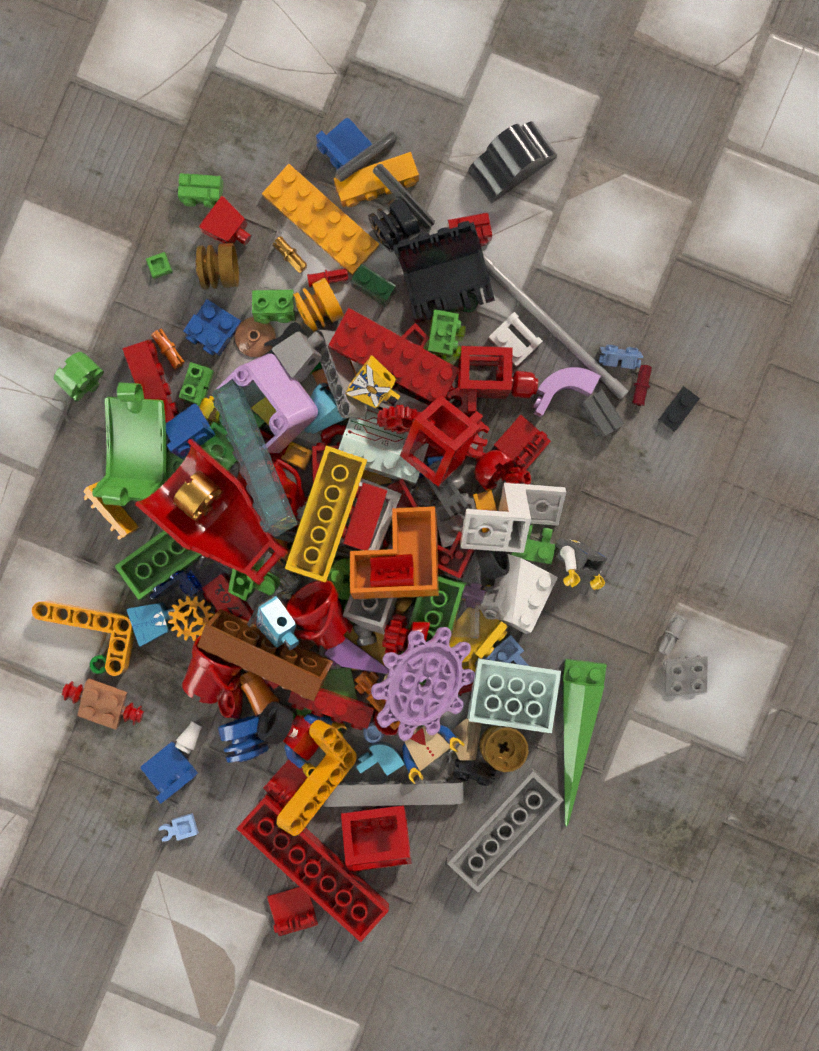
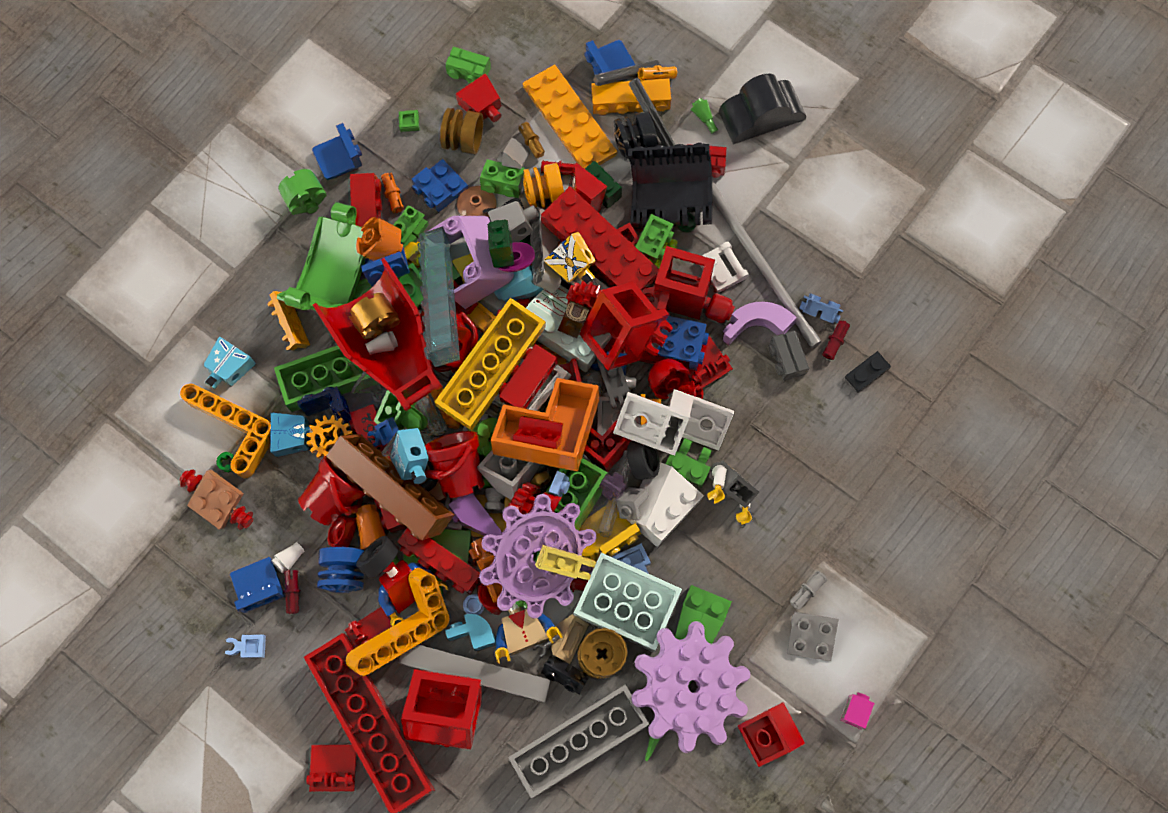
camera: 20 degrees right, 15 degrees down
none -> medium azure torso [204,337,256,389]
none -> dark red axle [283,570,301,614]
none -> blue bracket [312,123,363,180]
none -> orange brick [356,217,403,261]
none -> light grey cone [365,331,399,355]
none -> blue plate [367,417,399,447]
none -> dark green brick [487,219,514,268]
none -> magenta dish [498,242,535,272]
none -> light grey slope [502,138,530,169]
none -> light yellow hinge [535,545,596,580]
none -> light blue plate [549,471,570,497]
none -> dark brown brick [557,300,590,339]
none -> red slope [569,163,607,213]
none -> lavender plate [631,621,750,753]
none -> light orange pin [638,65,677,80]
none -> blue bracket [658,316,709,371]
none -> bright green cone [691,98,718,134]
none -> red slope [737,702,805,767]
none -> dark pink brick [840,692,875,730]

